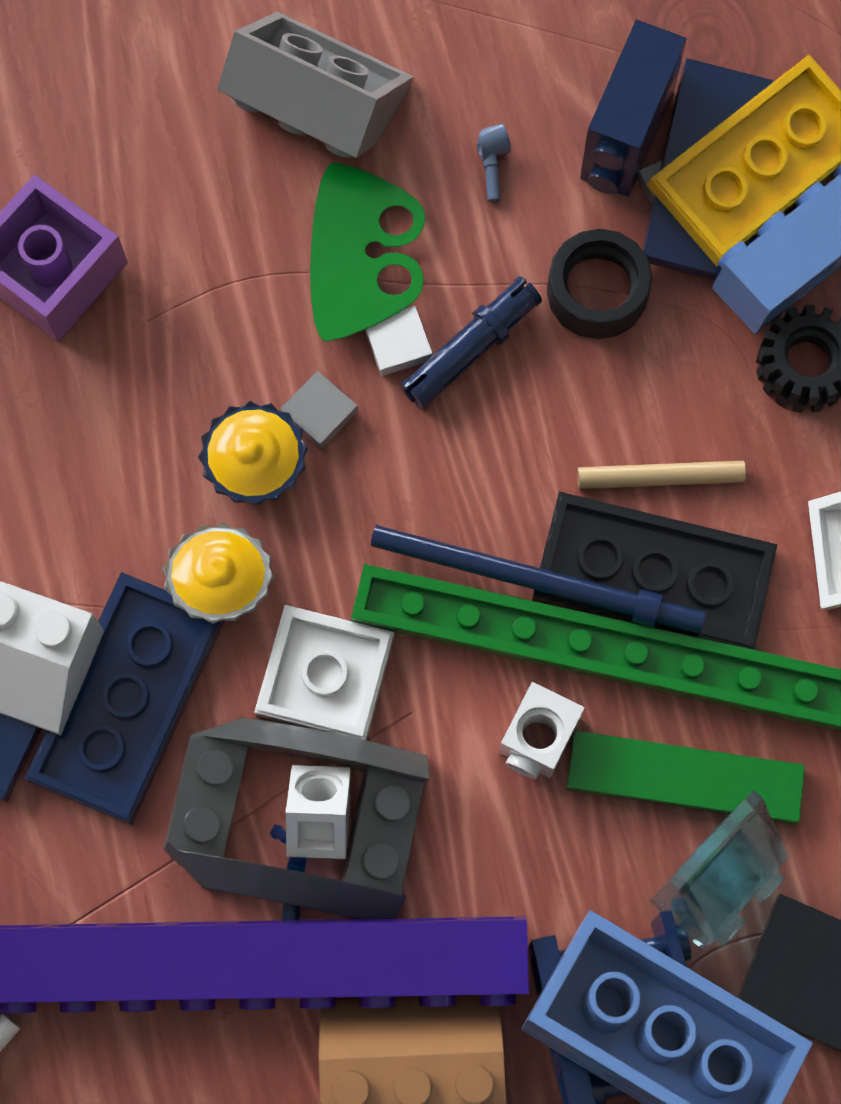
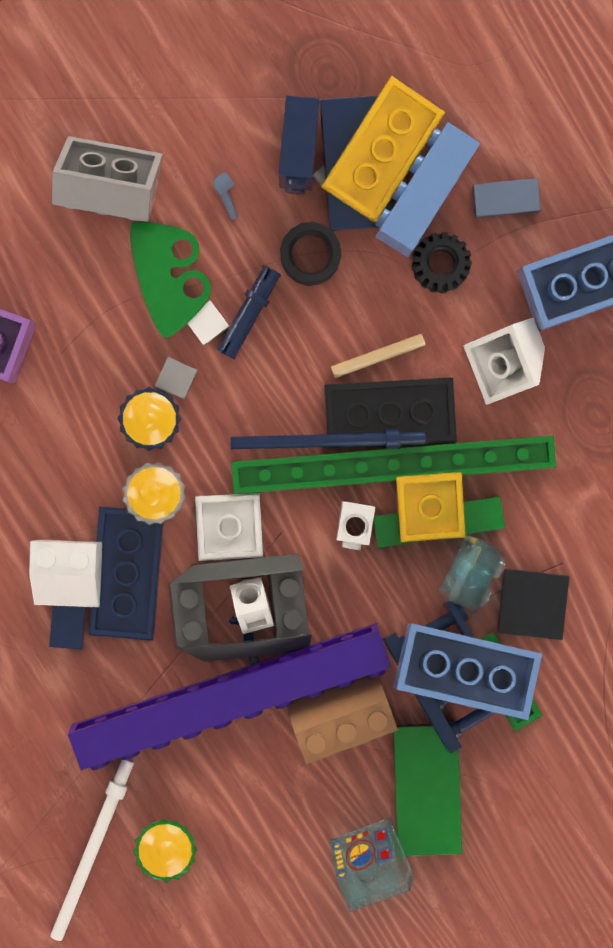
camera: 20 degrees left, 15 degrees up
none -> yellow tile [396,472,466,542]

